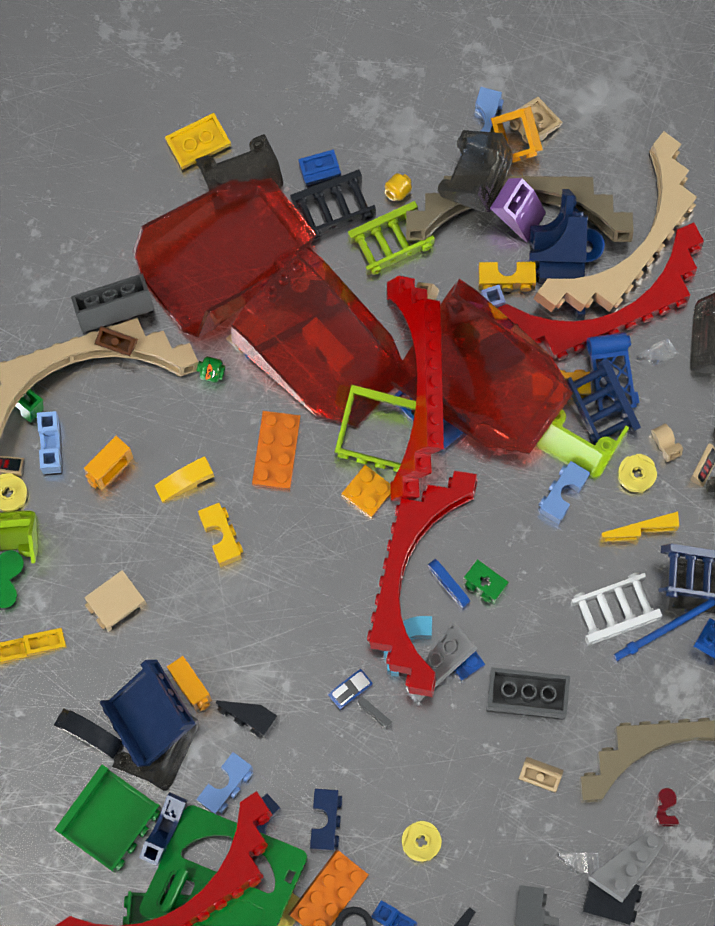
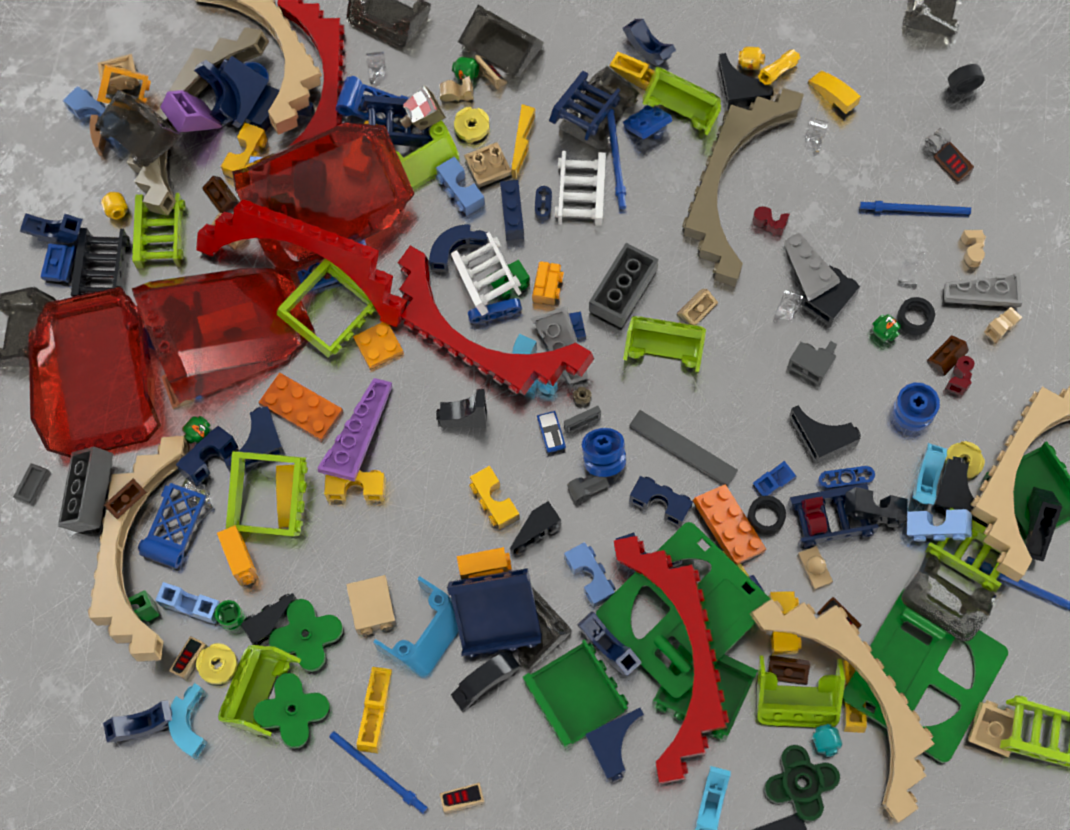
camera: 65 degrees left, 5 degrees down
light yellow plate [402,821,442,862] -> none
none -> dark grey tile [13,463,50,505]
none -> dark blue arch [20,213,83,244]
none -> medium nougat slope [90,115,106,156]
none -> blue piece [138,483,207,569]
none -> dark blue arch [176,426,238,486]
none -> clear slope [177,478,213,510]
none -> reddish brown slope [202,175,239,213]
none -> green wheel [215,600,246,632]
none -> dark blue arch [224,406,285,472]
none -> lime window [226,451,308,536]
none -> black slope [241,593,297,646]
none -> green plant [269,599,343,672]
none -> medium lavender wing [317,378,393,482]
none -> dark azure windscreen [373,576,459,678]
none -> torso [400,85,446,130]
none -> dark blue arch [429,224,489,271]
none -> black arch [436,389,487,427]
none -> white fence [451,232,522,316]
none -> green head [452,57,480,81]
none -> tan plate [464,142,512,188]
none -> yellow arch [469,466,520,531]
none -> dark blue arch [500,180,524,241]
none -> light orange brick [532,261,564,305]
none -> dark blue beam [535,186,552,221]
none -> dark grey piece [567,475,609,503]
none -> dark tan plate [573,387,592,405]
none -> blue wheel [581,428,627,477]
none -> dark blue arch [585,707,644,783]
none -> lime windscreen [623,316,706,372]
none -> dark grey tile [629,410,738,487]

